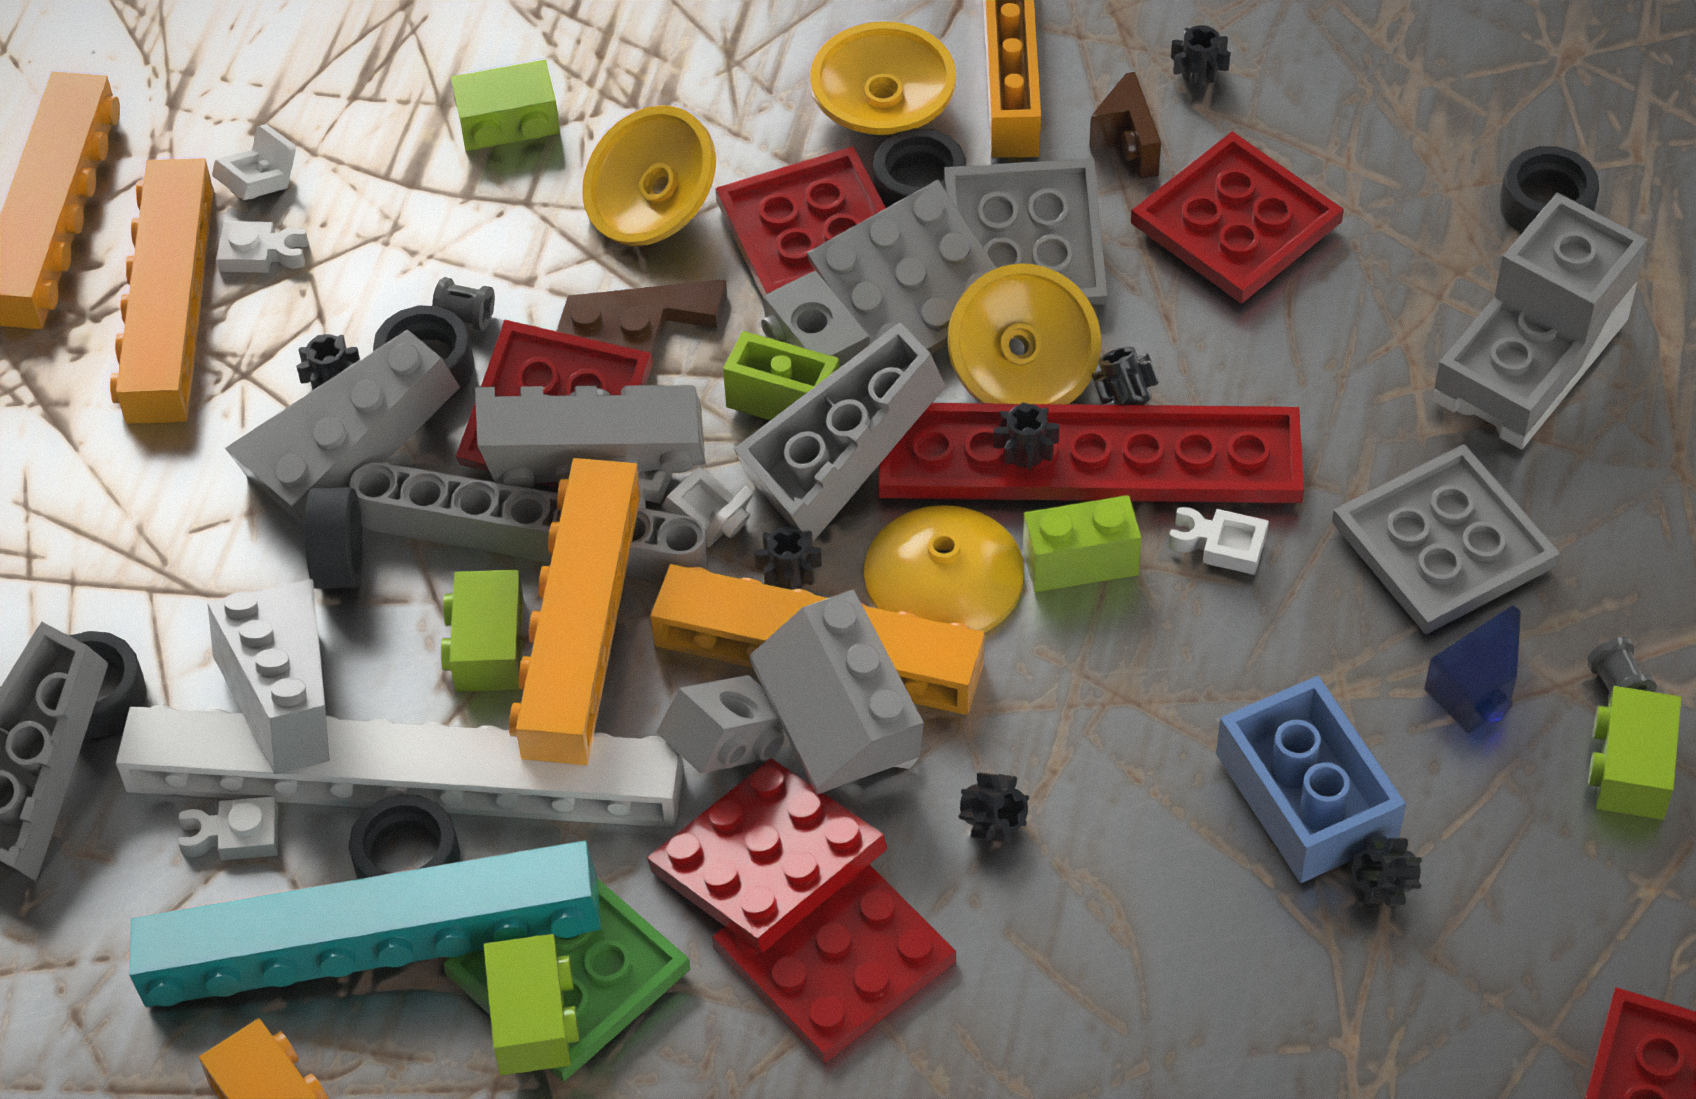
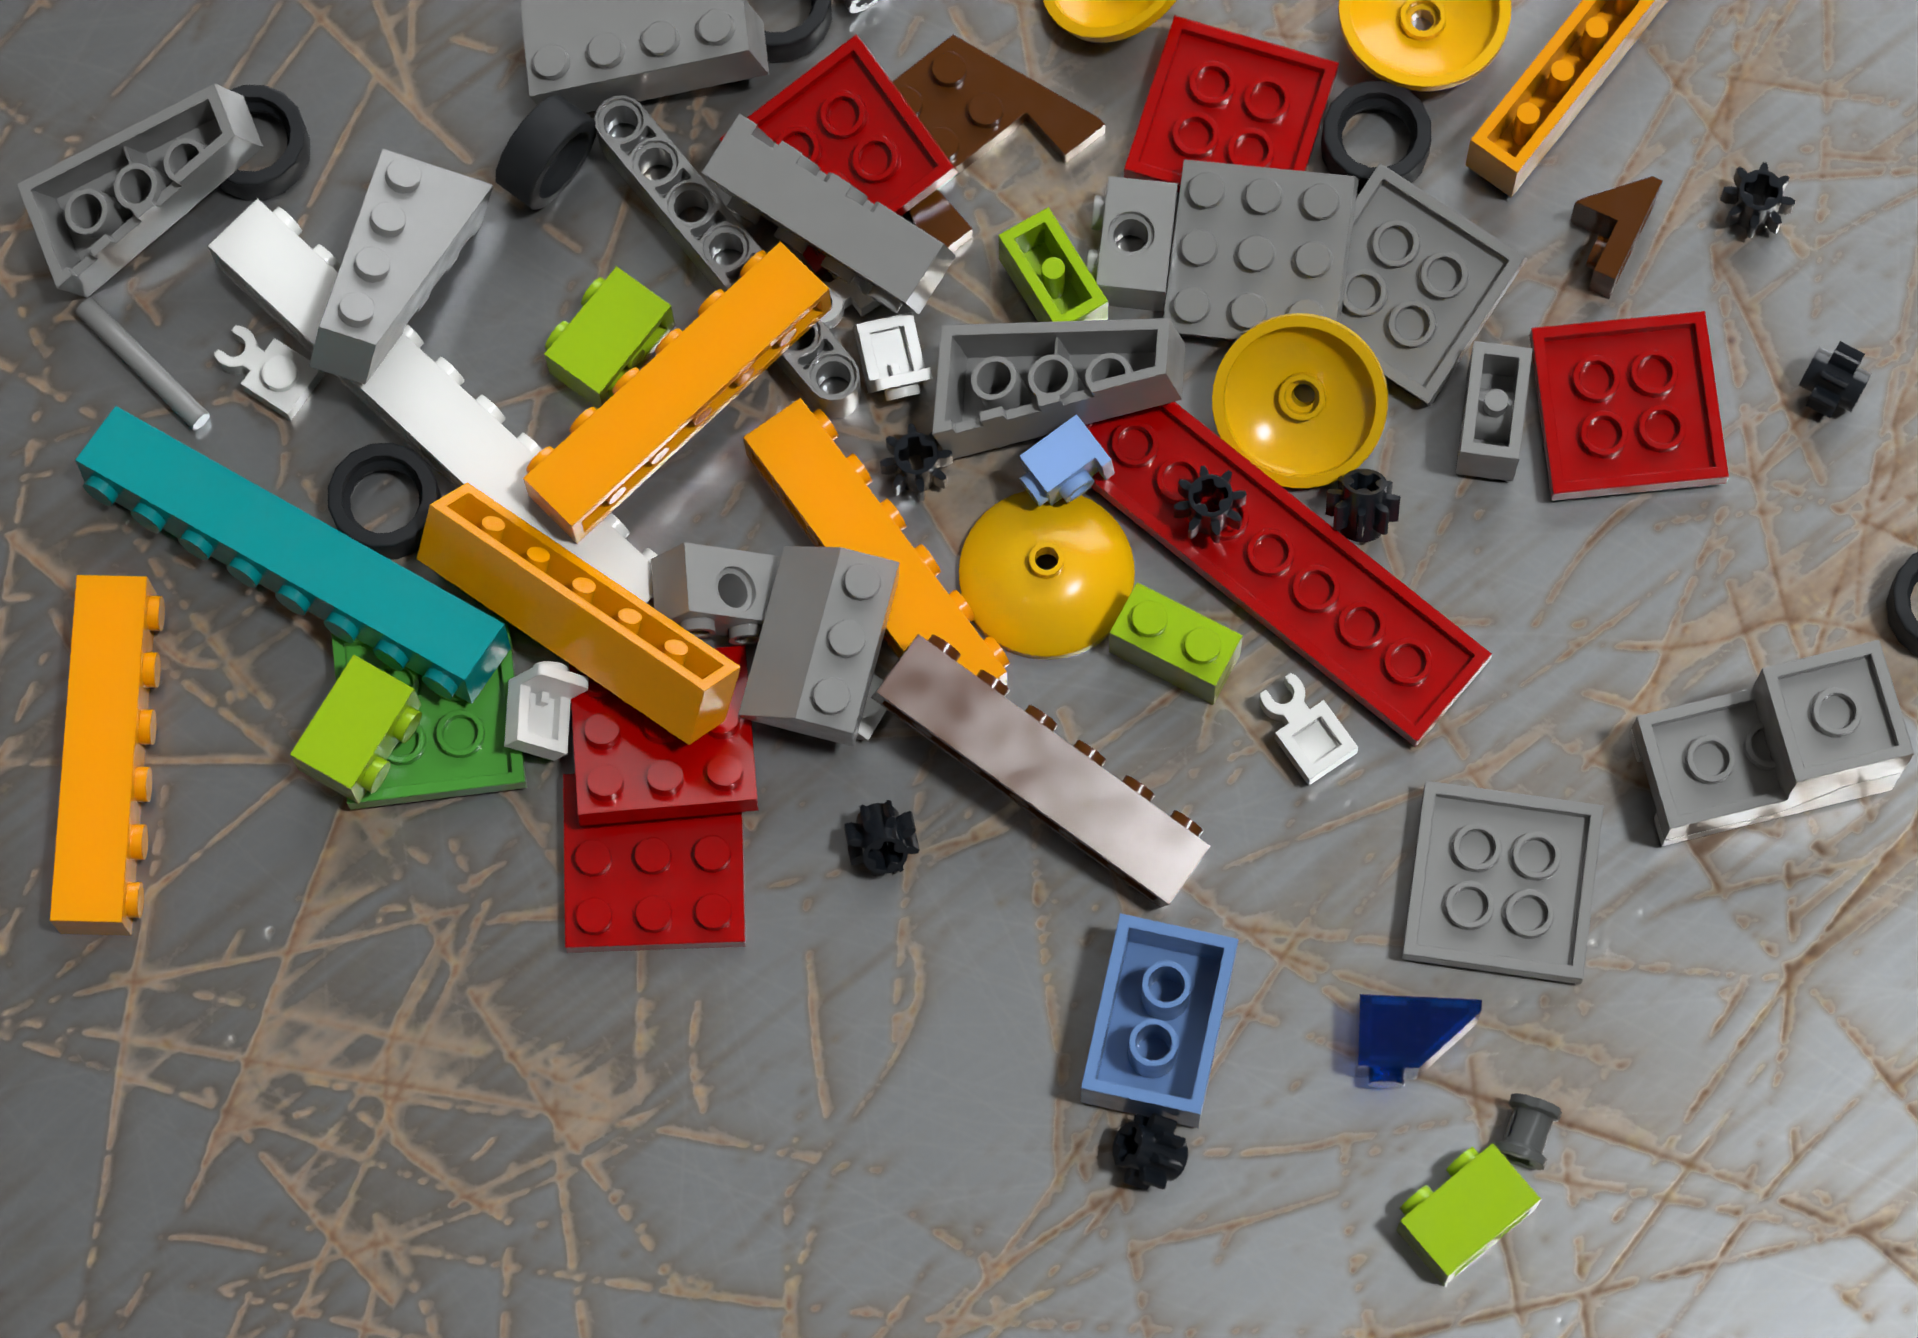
camera: 40 degrees right, 20 degrees up
none -> light grey bar [76,298,210,431]
none -> light orange brick [417,482,741,745]
none -> white bracket [504,661,589,761]
none -> brick [871,634,1210,908]
none -> light blue brick [1019,414,1115,507]
none -> light grey brick [1455,341,1533,481]
none -> black gear [1799,341,1872,418]

